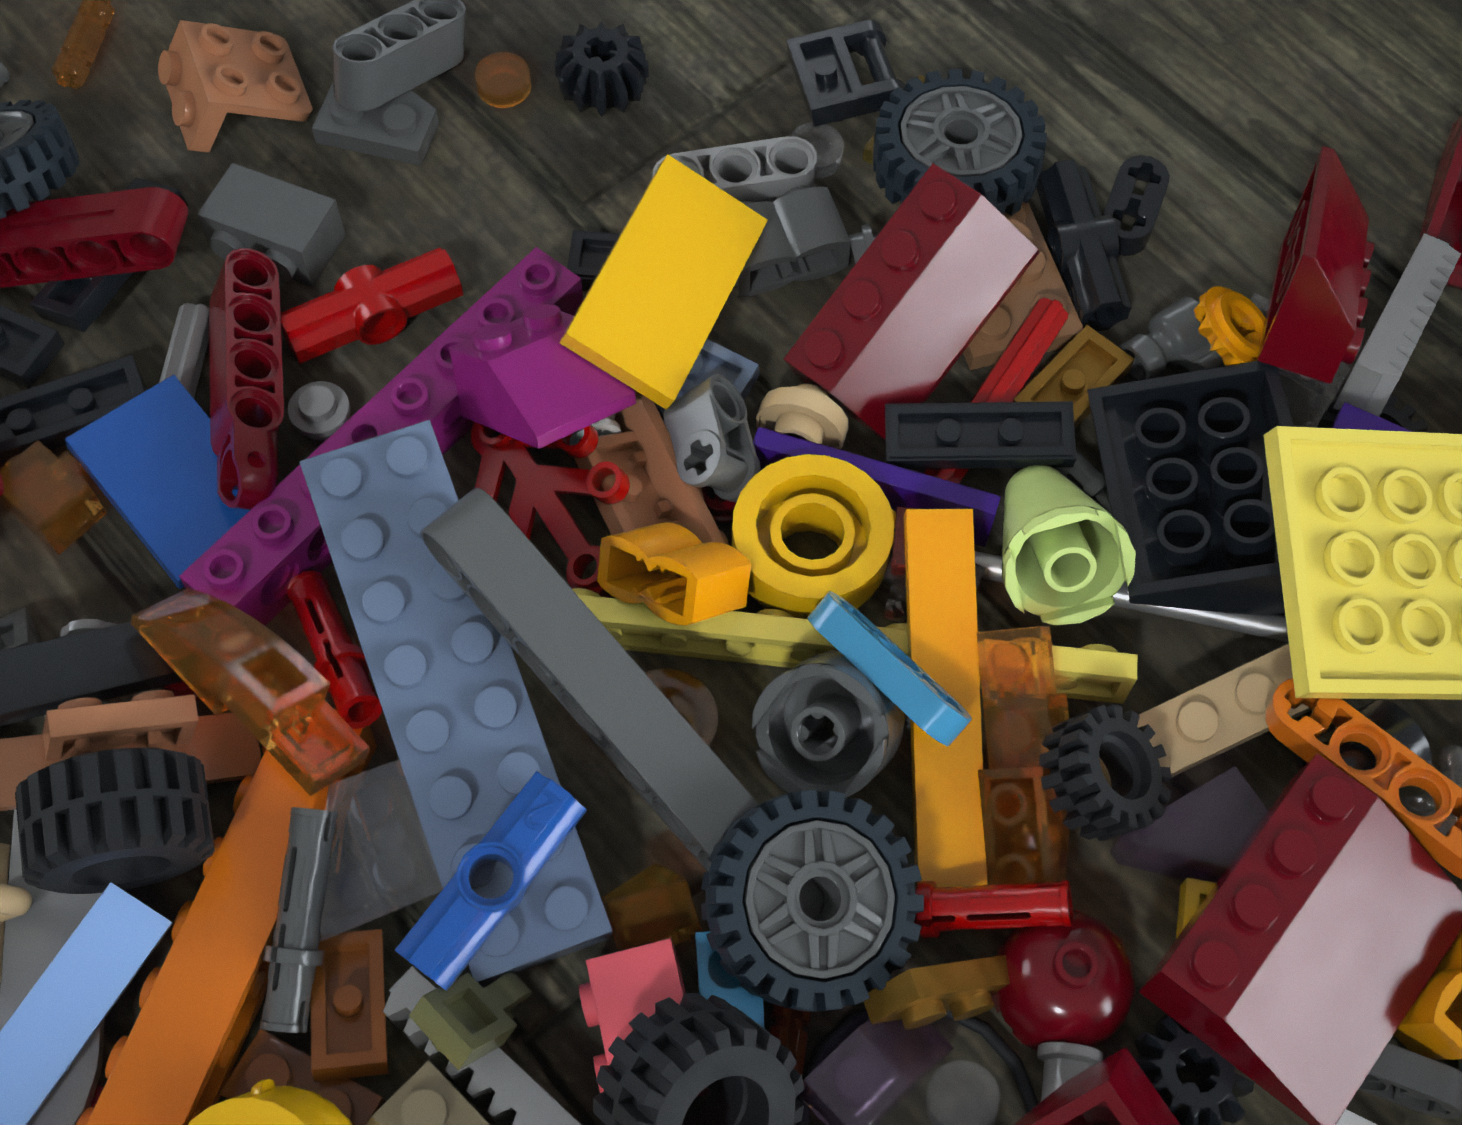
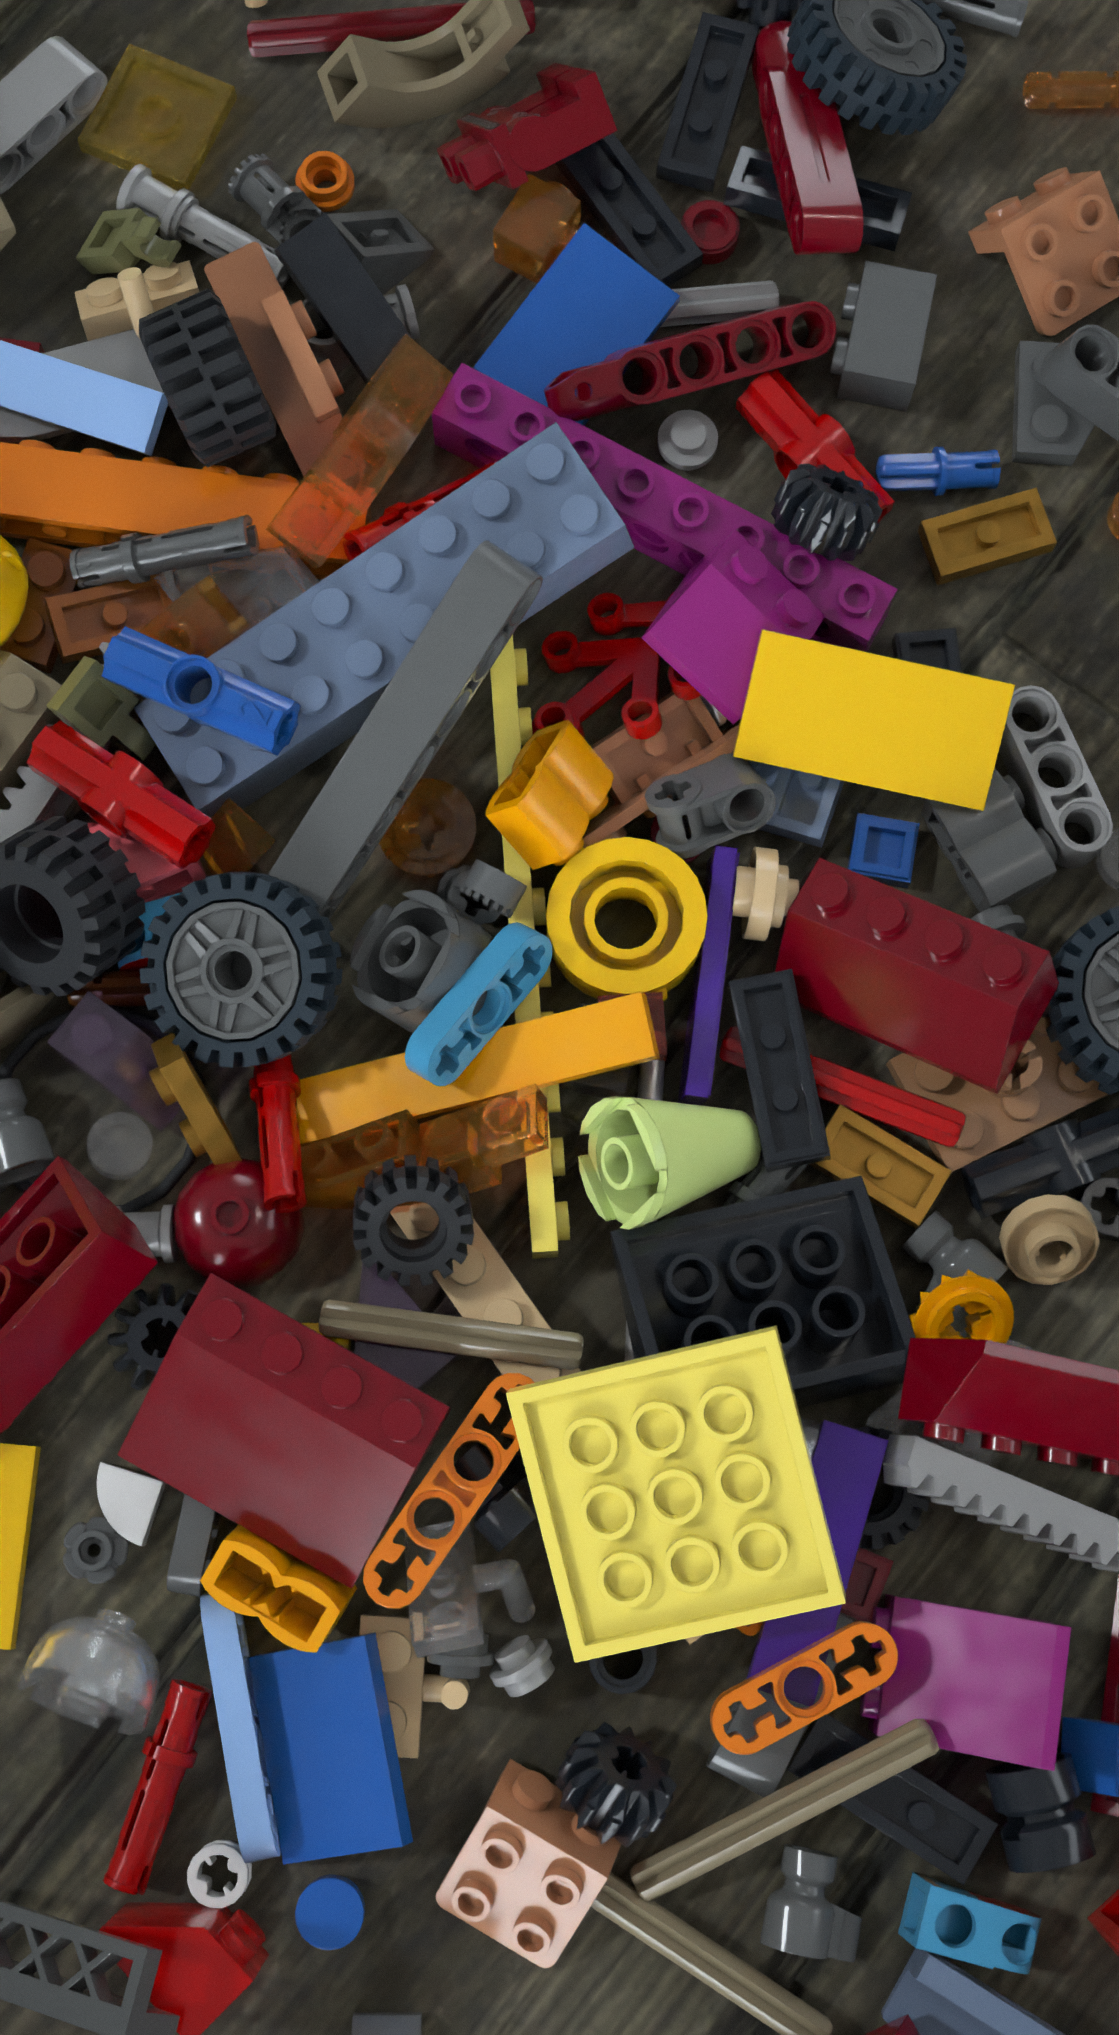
camera: 80 degrees right, 15 degrees up
none -> red piece [26,720,216,870]
none -> clear orange brick [138,575,249,658]
none -> dark tan axle [319,1299,584,1370]
none -> dark grey connector [435,859,527,925]
none -> dark red tile [681,200,740,264]
none -> black gear [771,464,883,561]
none -> blue tile [847,813,920,888]
none -> blue axle [876,446,1001,496]
none -> pearl gold plate [918,487,1057,586]
none -> tan plate [999,1194,1100,1285]

